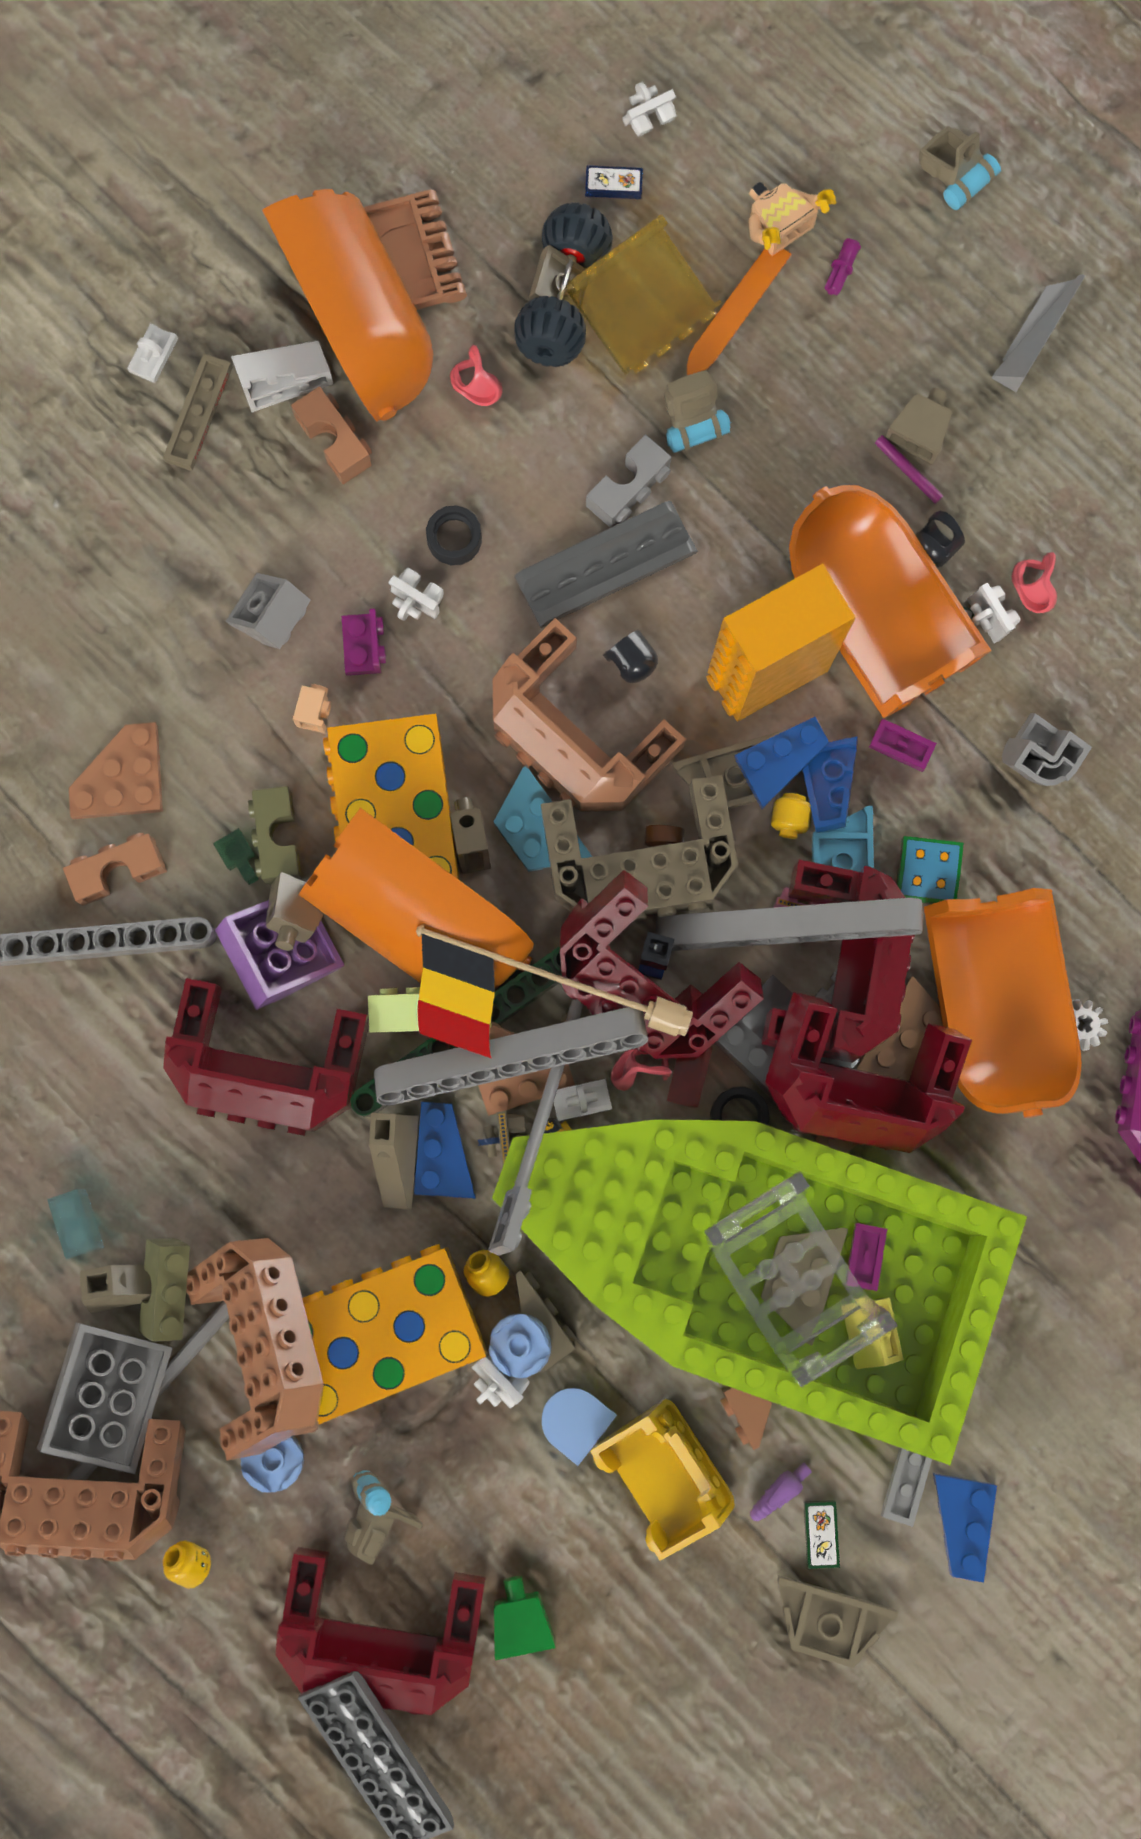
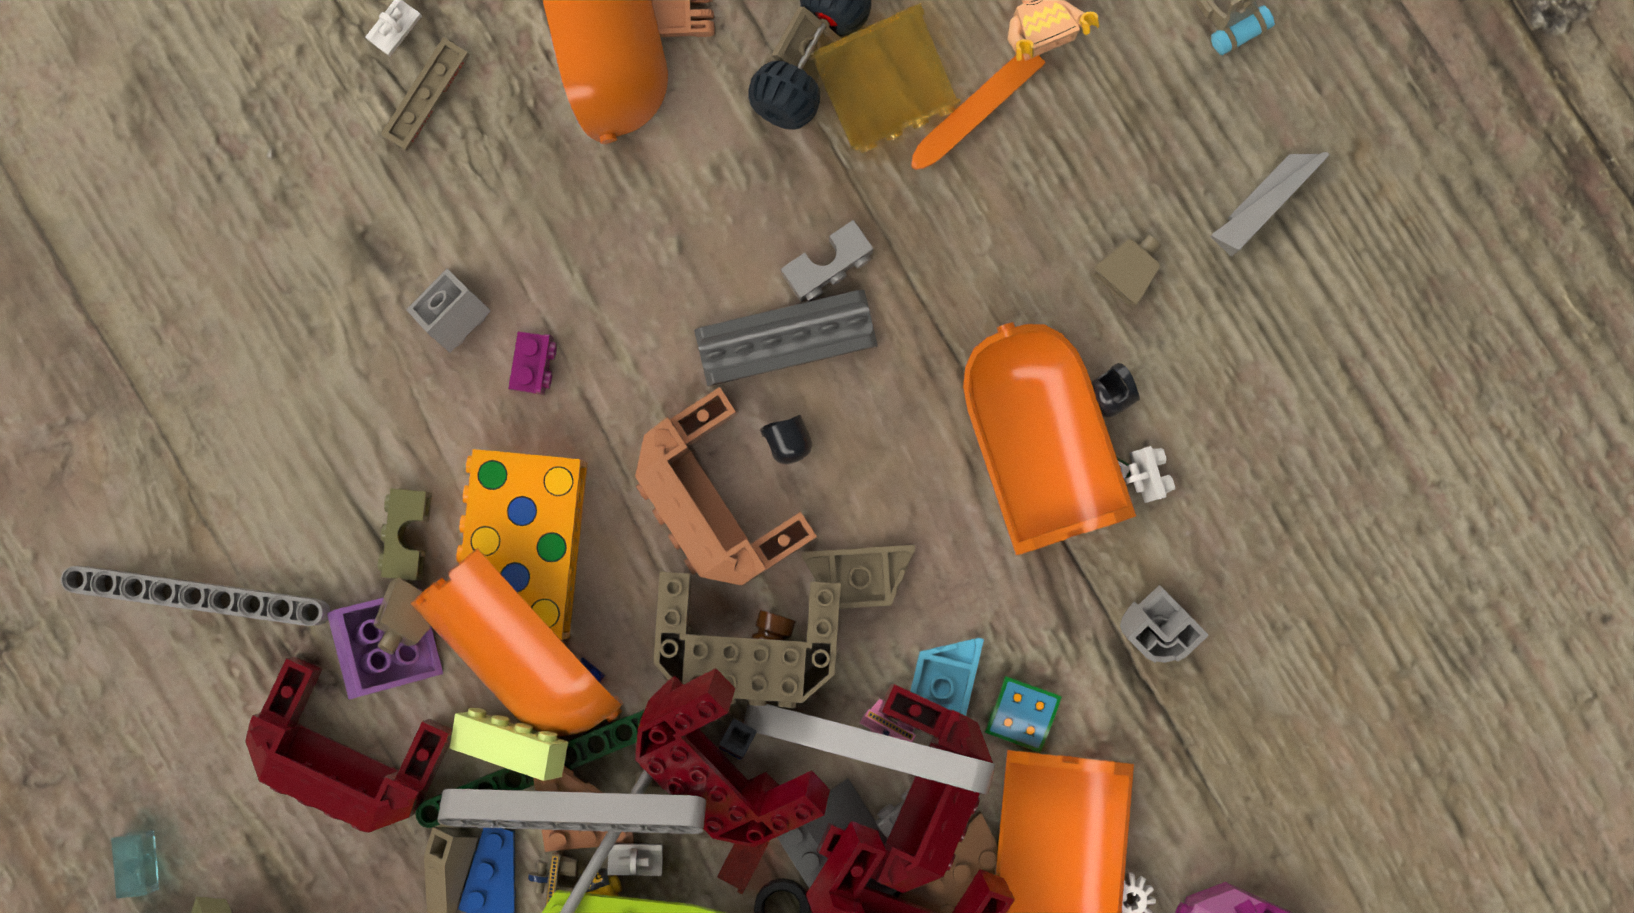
camera: 15 degrees right, 5 degrees up
nougat arch [63,833,167,906] -> none
nougat plate [69,722,163,819] -> none
clear green plate [213,828,259,885] -> none
white wedge [231,341,333,412] -> none
nougat arch [291,386,372,484] -> none
light nougat brick [293,684,331,734] -> none
white hips [388,567,444,621] -> none
flag [416,925,693,1059] -> none
black tyre [426,505,482,566] -> none
coral piece [450,345,503,406] -> none
dark tan torso [450,797,491,874] -> none
medium azure wing [493,767,593,872] -> none
coral piece [610,1048,672,1091] -> none
dark tan piece [664,370,731,453] -> none
light orange brick [706,564,856,722] -> none
blue wing [734,717,829,810] -> none
yellow head [771,793,812,839] -> none
blue wing [803,736,858,833] -> none
magenta axle [824,238,861,296] -> none
magenta plate [869,718,937,772] -> none
magenta bar [875,435,944,504] -> none
coral piece [1012,552,1057,613] -> none

